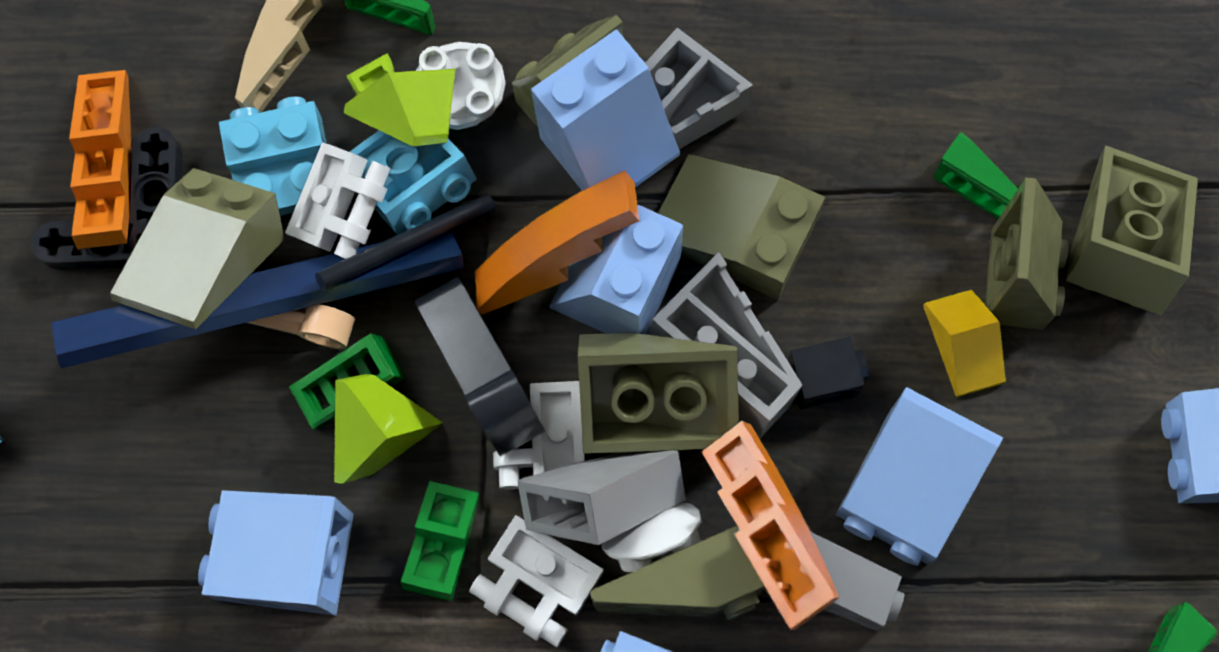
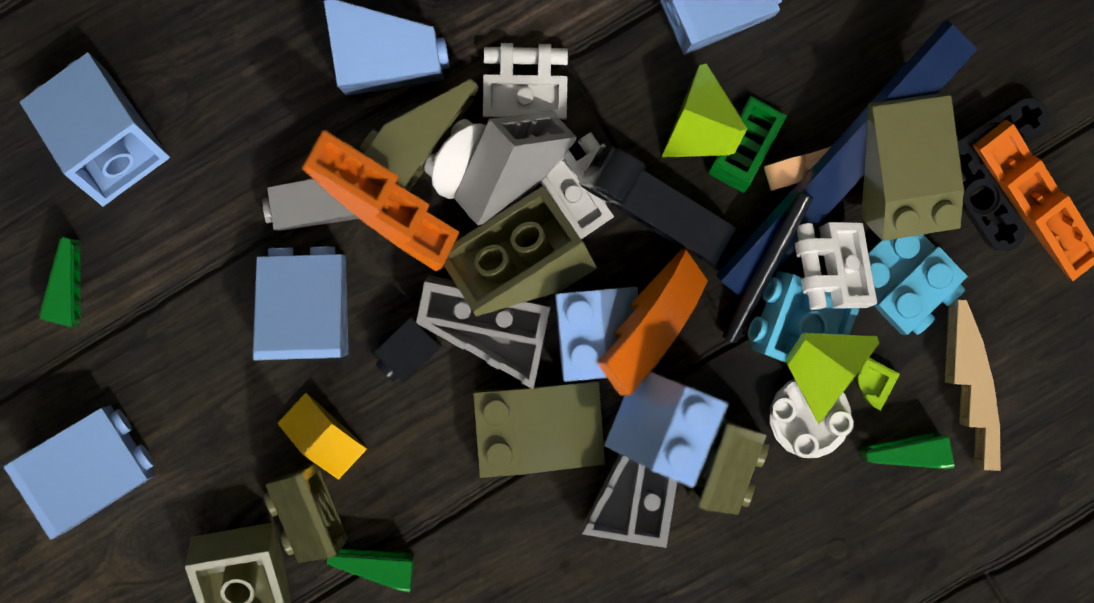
camera: 145 degrees right, 15 degrees up
green slope [401,481,479,601] -> none

